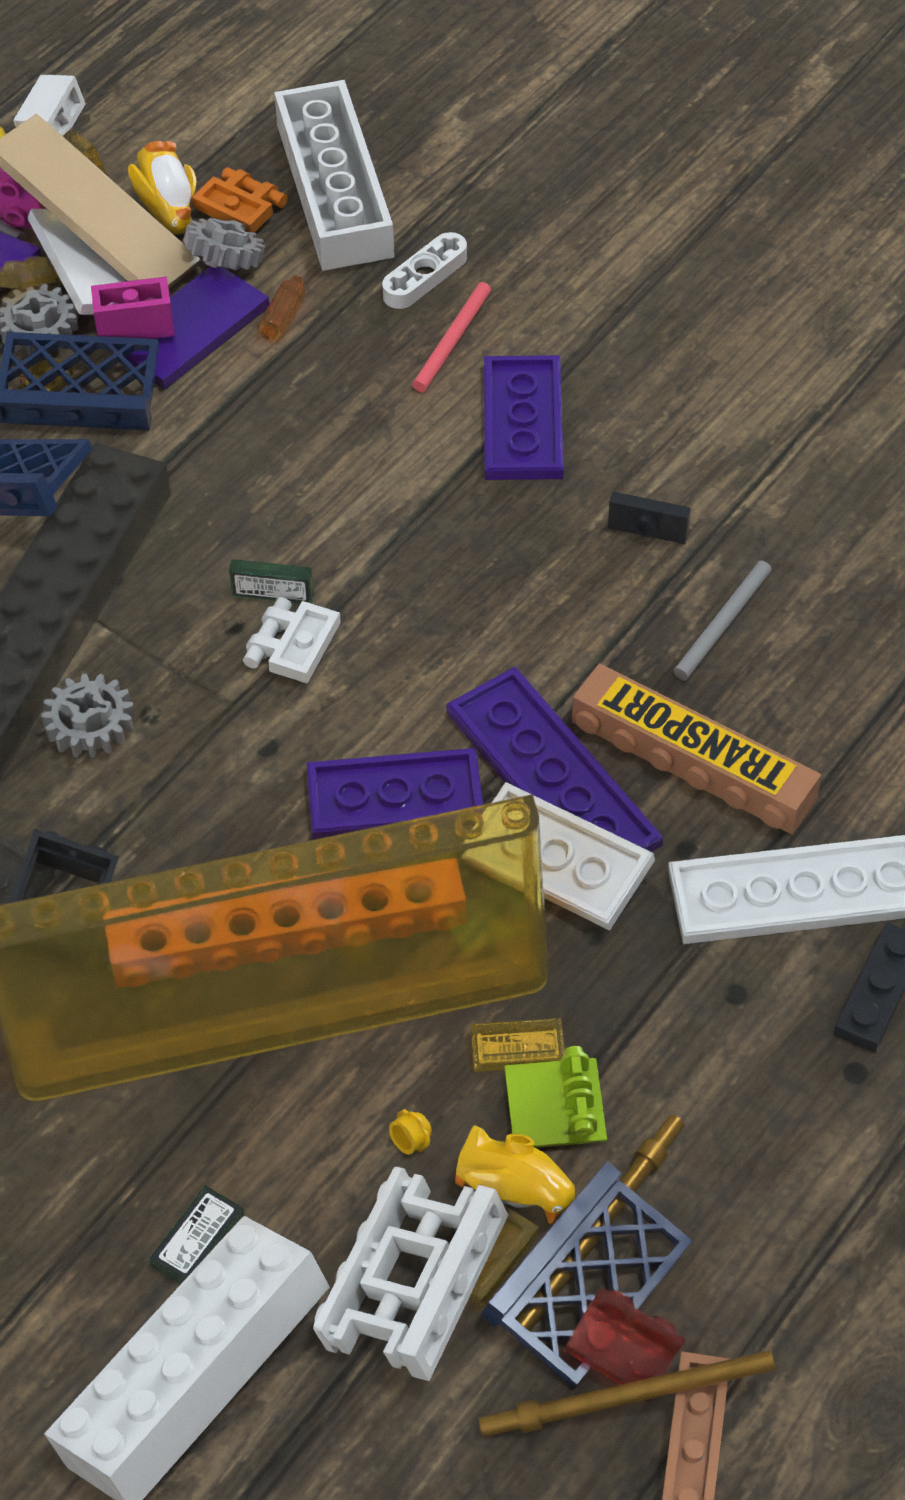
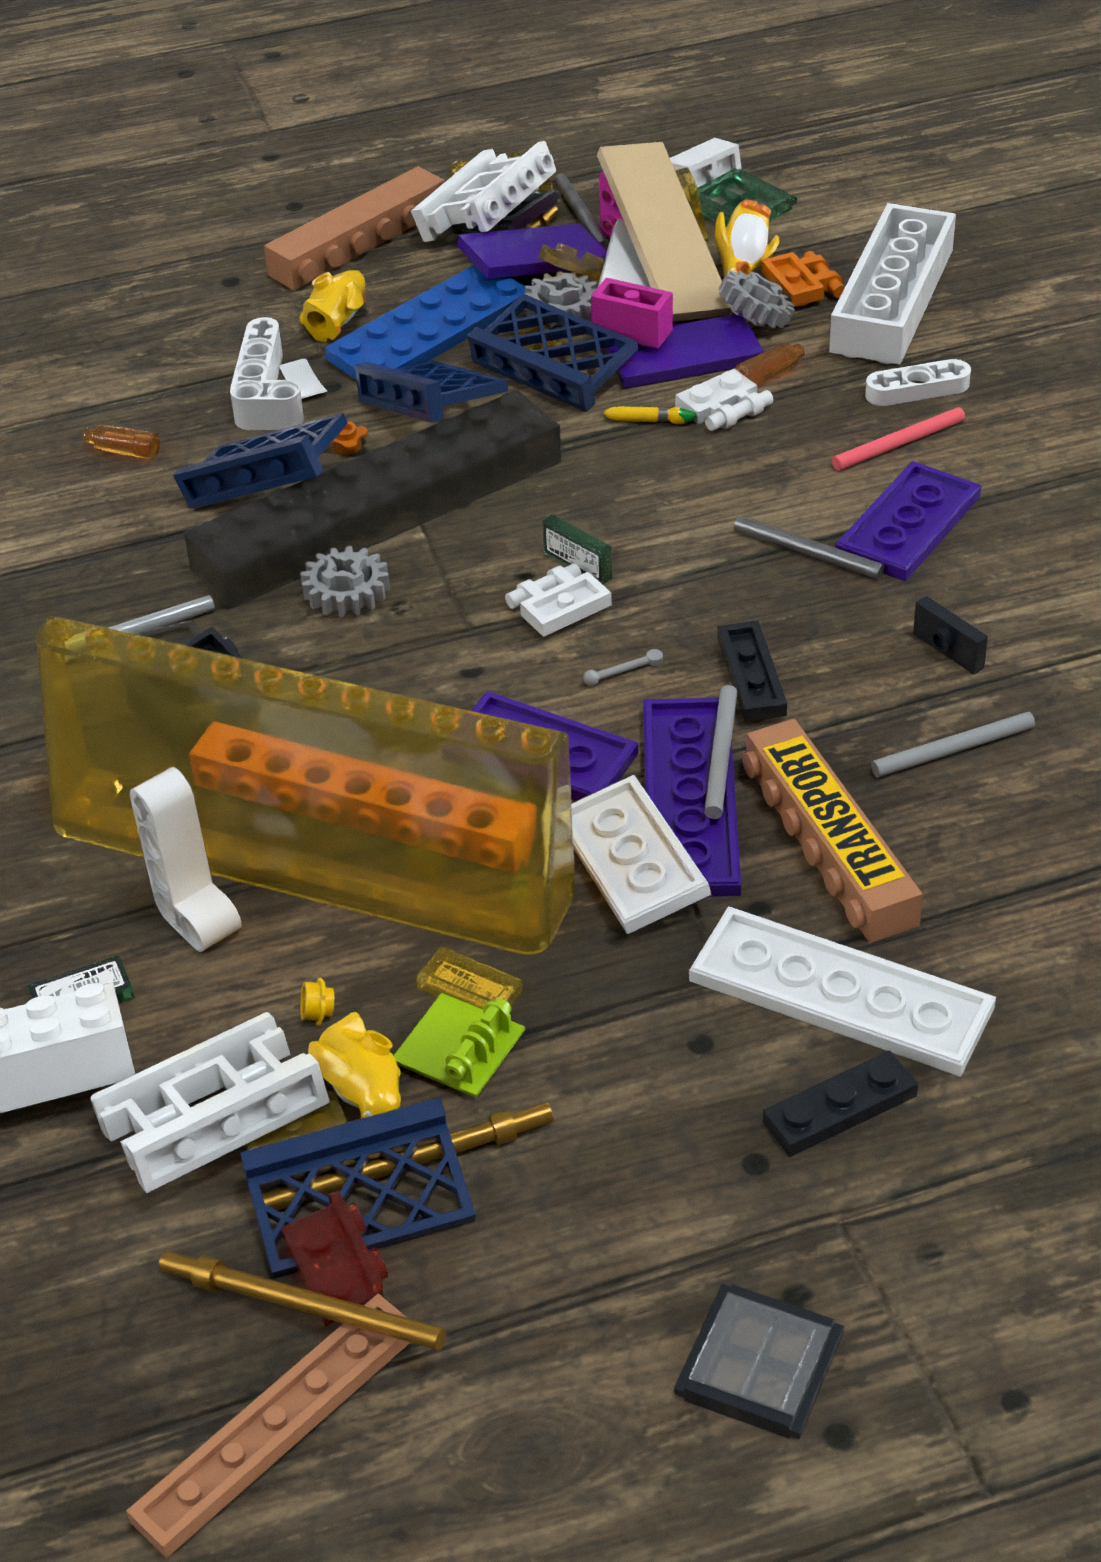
camera: 35 degrees right, 10 degrees down
none -> white beam [129,767,242,952]
none -> light grey hinge [583,649,663,686]
none -> yellow piece [604,406,696,424]
none -> white plate [675,368,773,431]
none -> clear green piece [686,168,797,227]
none -> light grey bar [704,685,737,819]
none -> black plate [717,620,788,722]
none -> flat silver bar [734,516,884,580]

